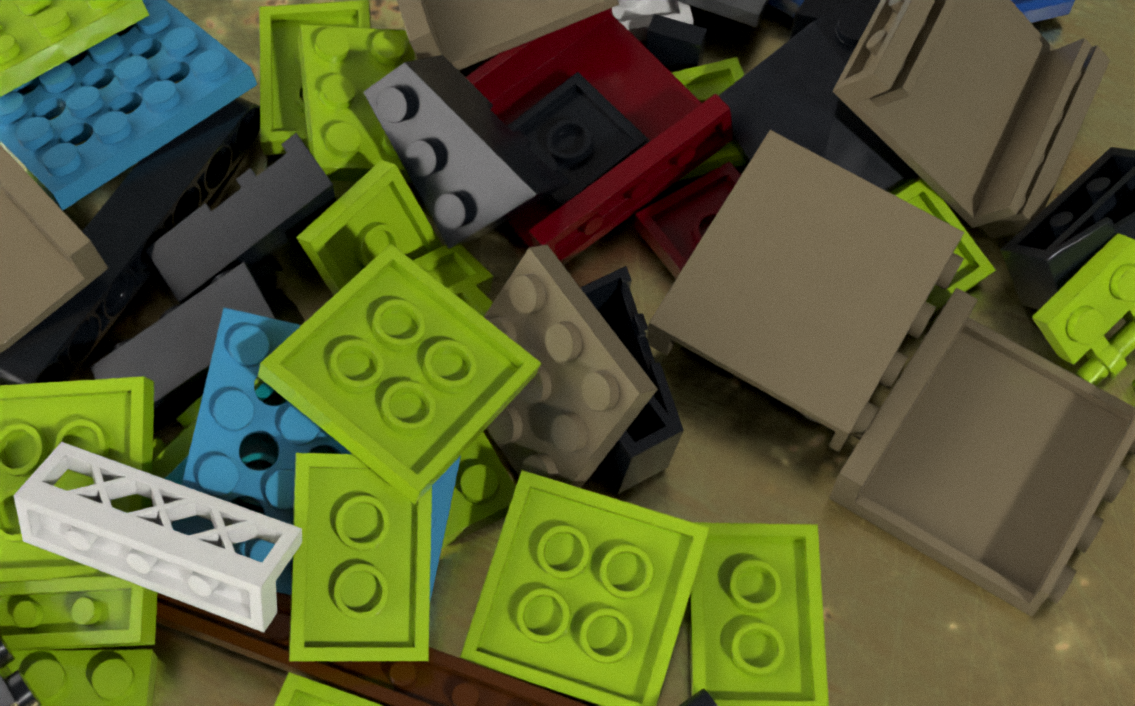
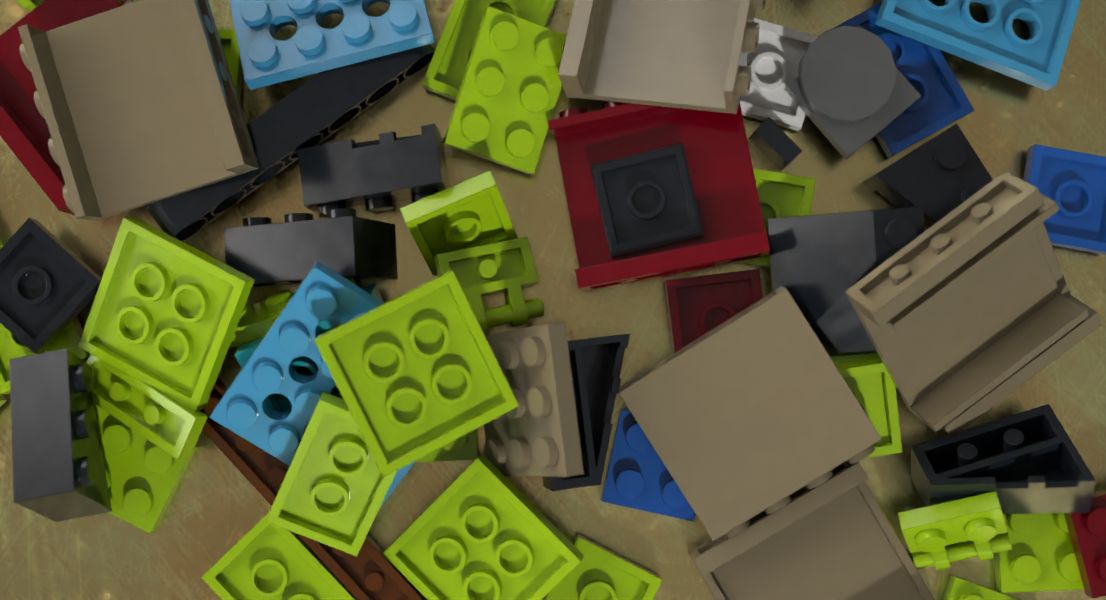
camera: 30 degrees right, 25 degrees up
white fence [14,442,302,632] -> none
black wedge [363,55,571,249] -> none
none -> blue plate [601,408,695,522]

